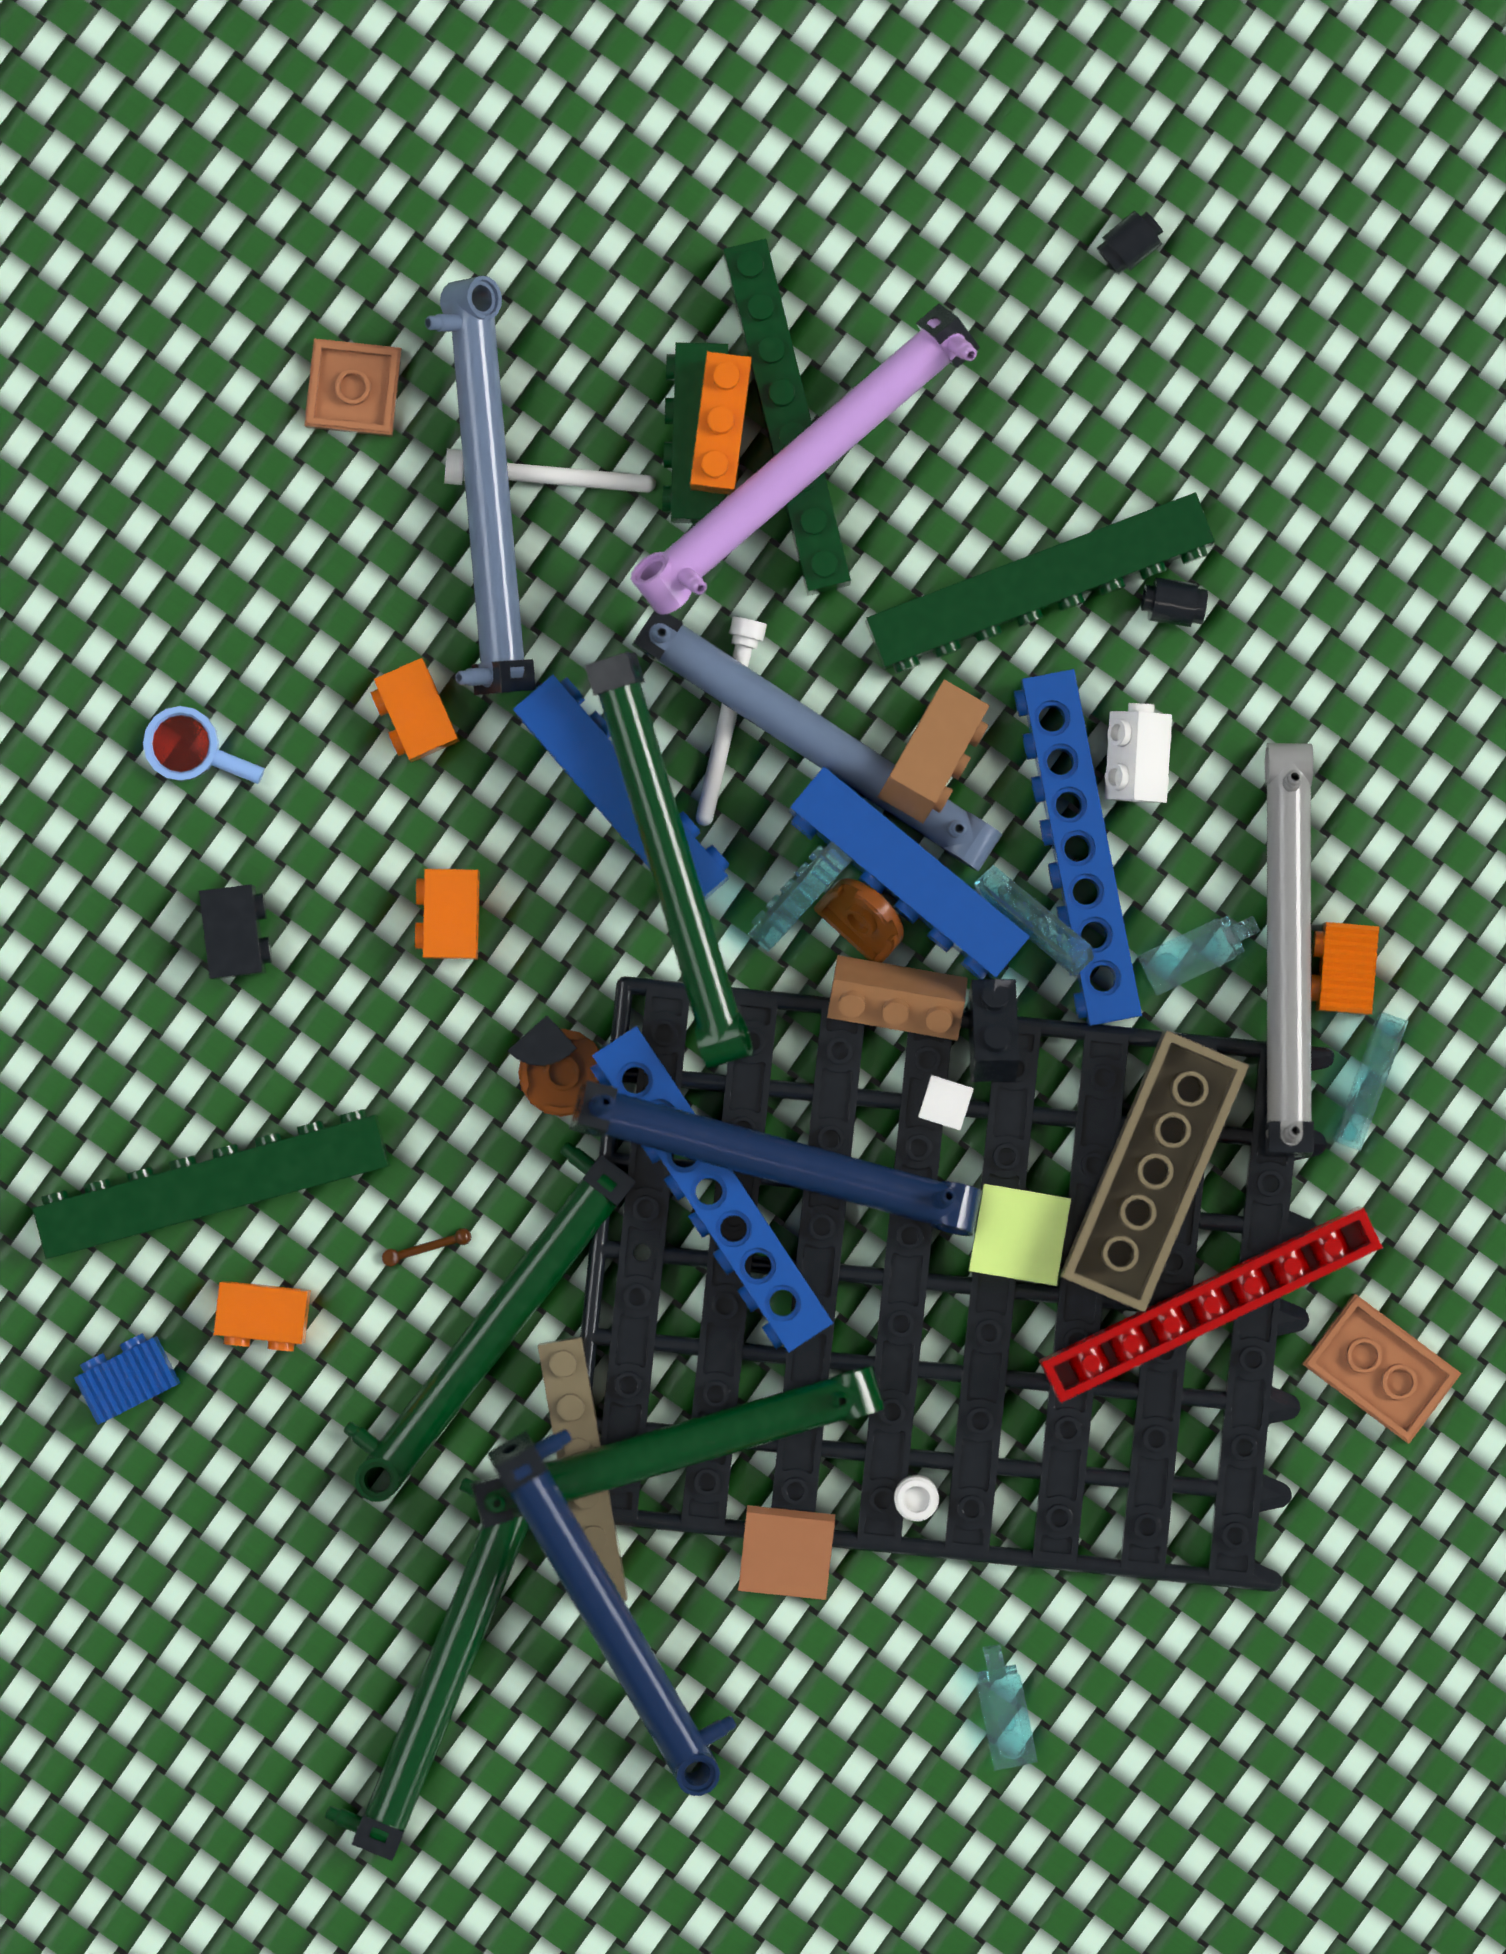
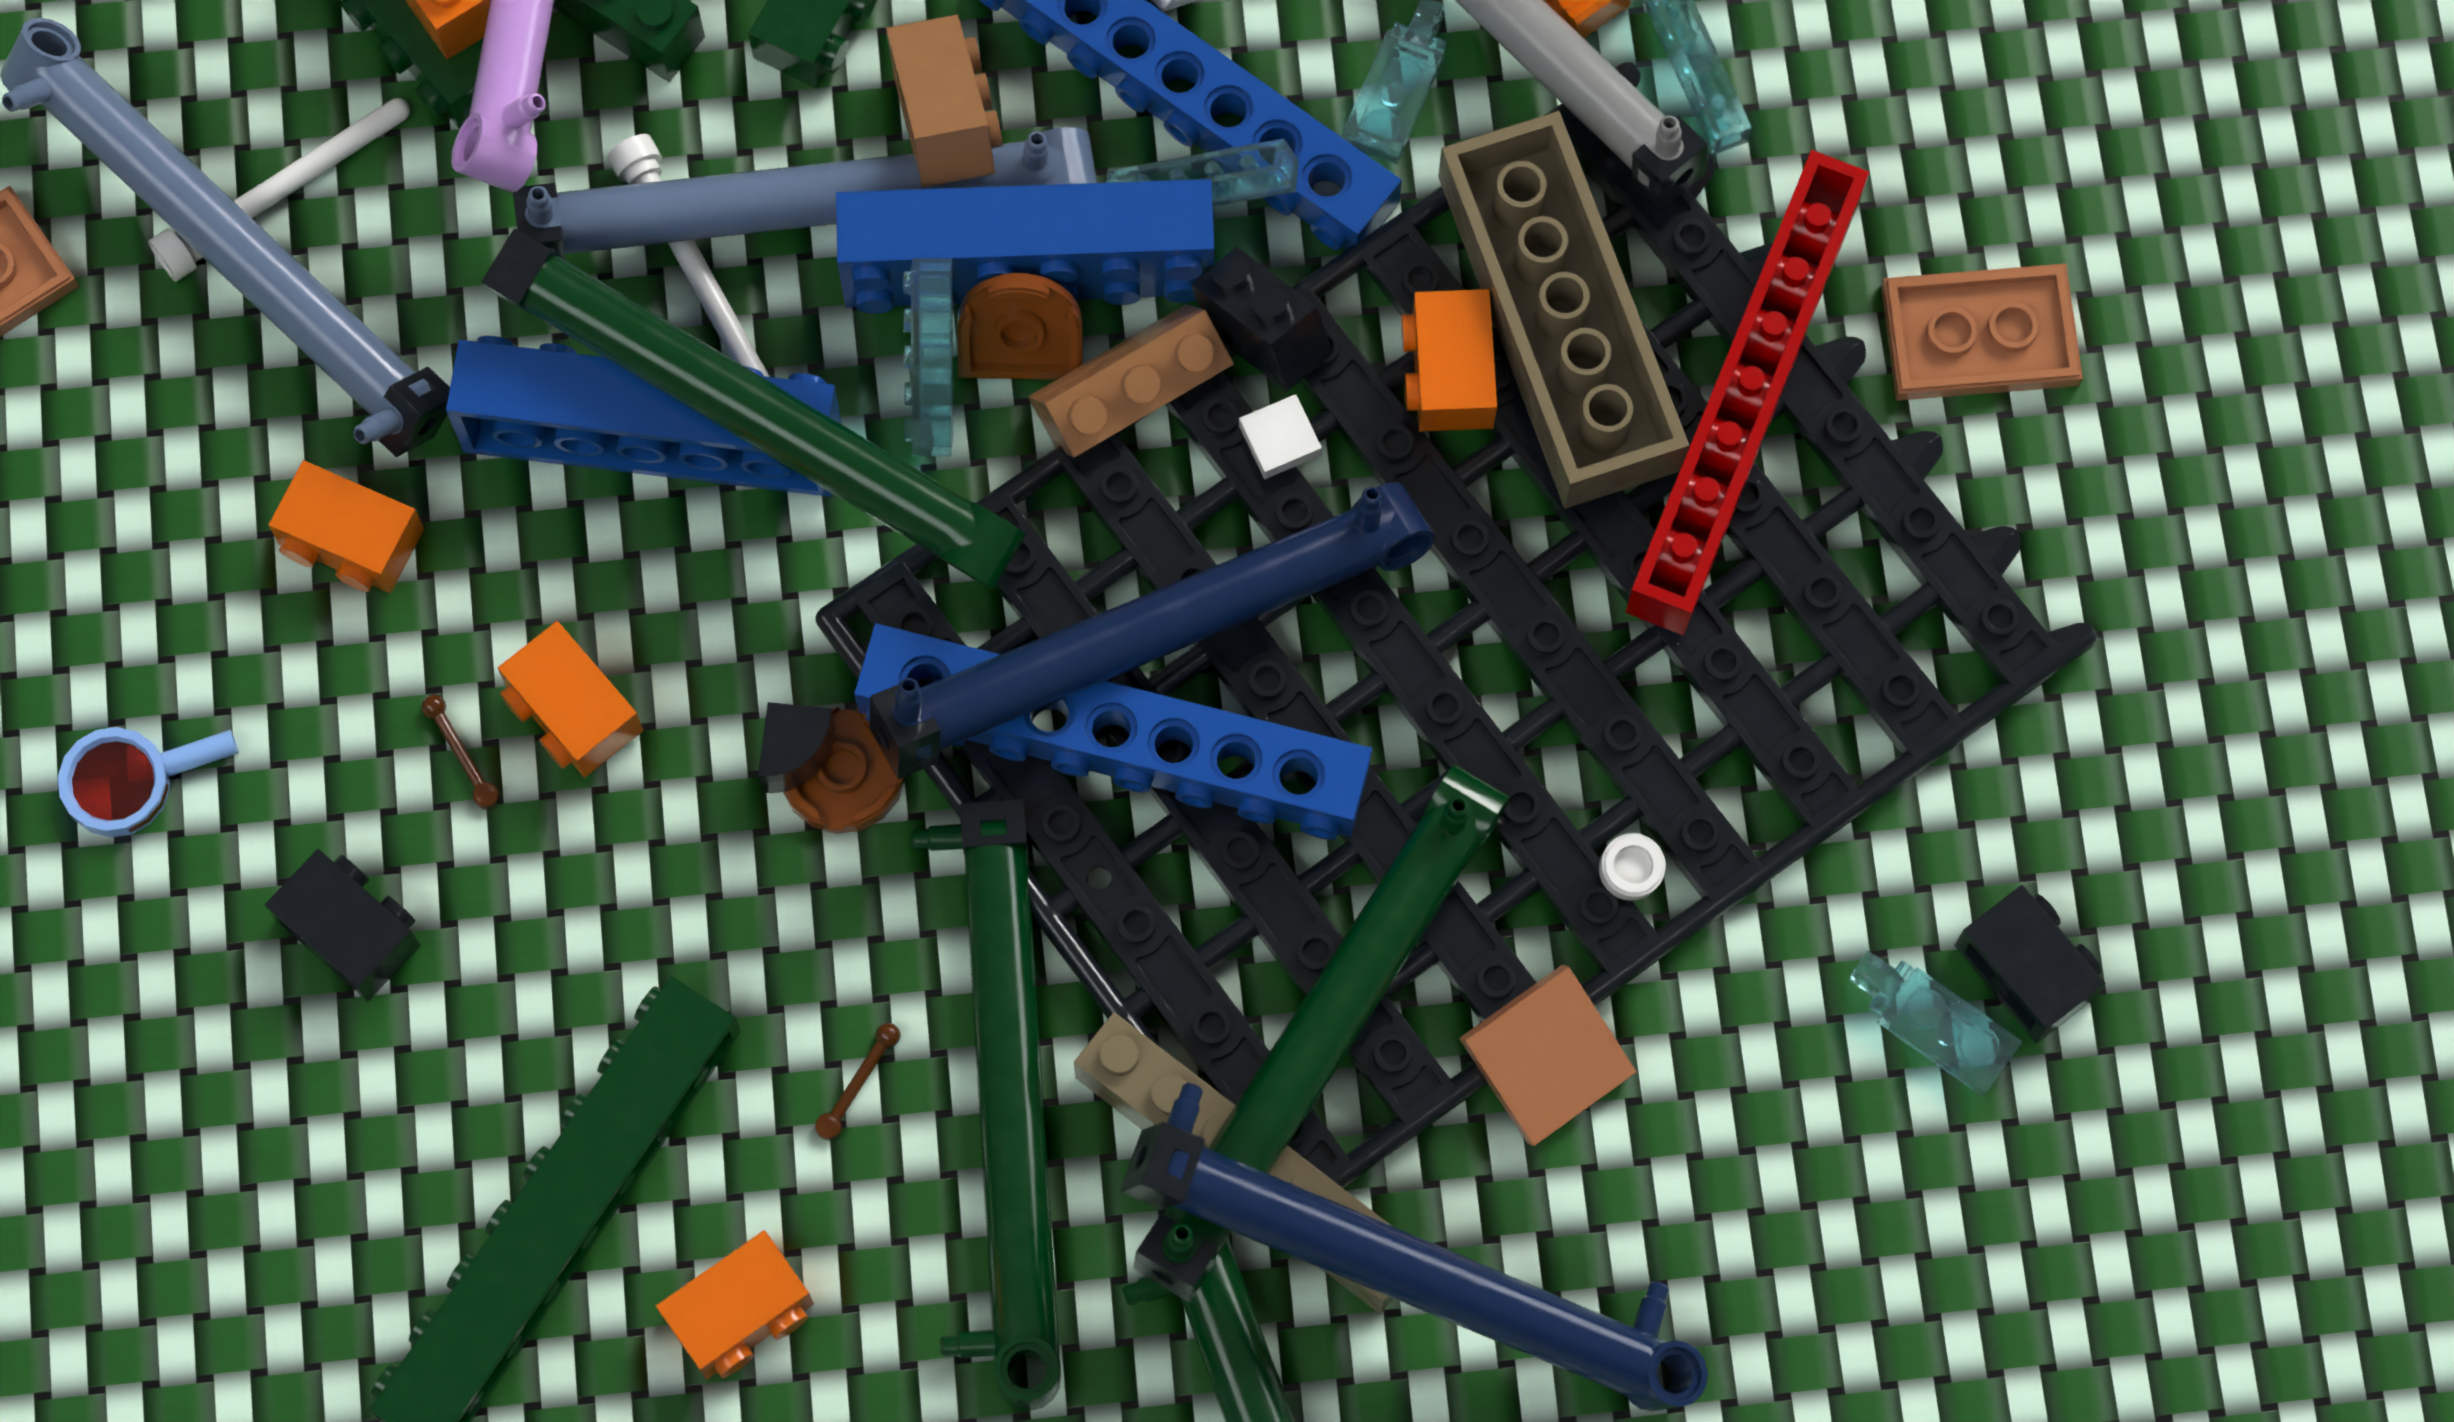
camera: 40 degrees left, 15 degrees down
yellowish green tile [968,1184,1071,1286] -> none
none -> reddish brown hinge [421,694,500,810]
none -> orange brick [1401,289,1497,432]
none -> black brick [1954,884,2106,1044]

